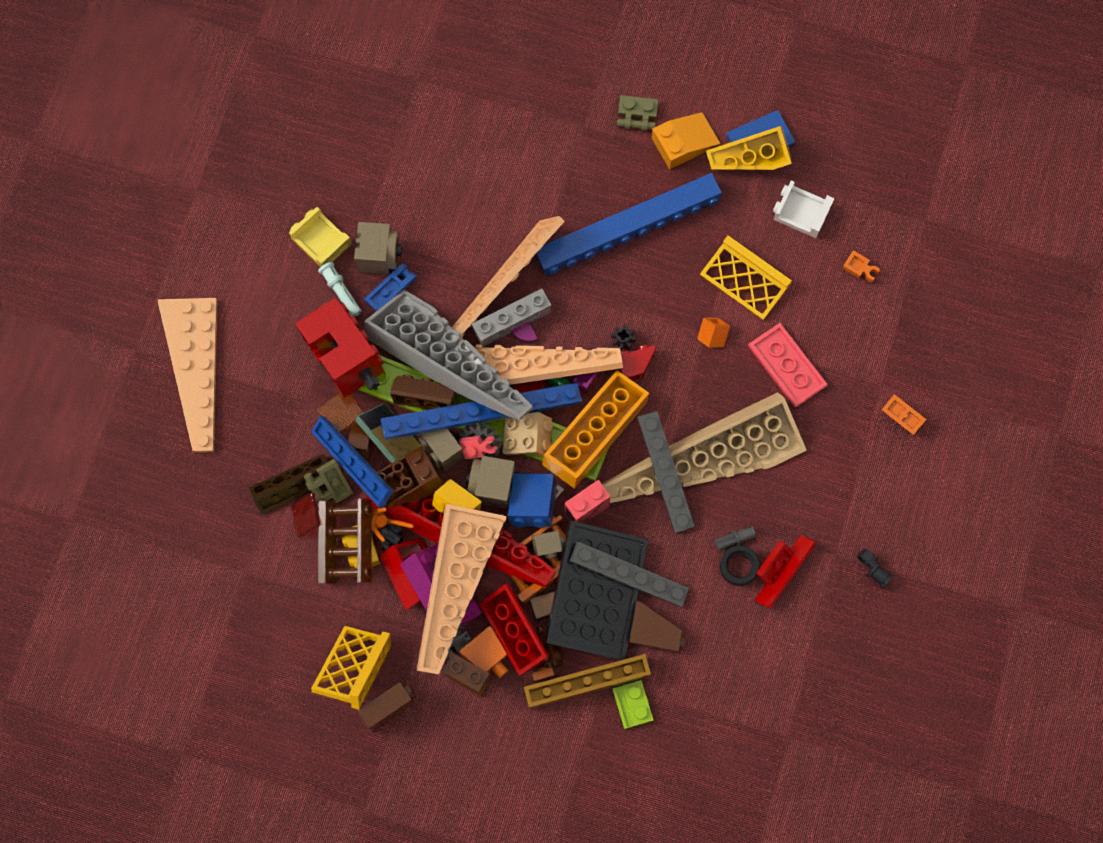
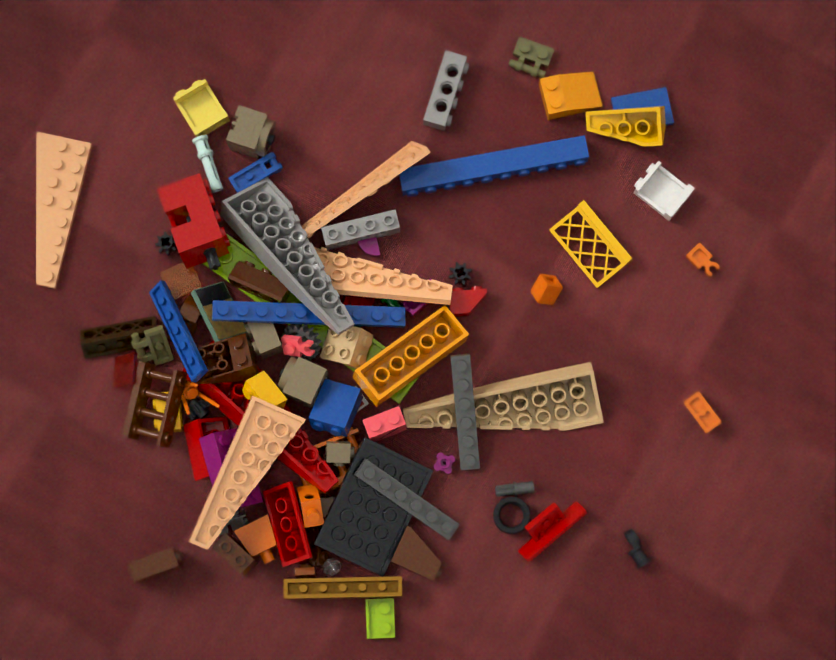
camera: 15 degrees right, 5 degrees up
yellow fence [311,626,391,710] -> none
coral tile [748,323,828,408] -> none
none -> black gear [154,231,177,256]
none -> orange torso [297,484,324,528]
none -> clear plate [322,558,342,577]
none -> light grey brick [423,50,469,131]
none -> magenta plate [434,452,455,474]

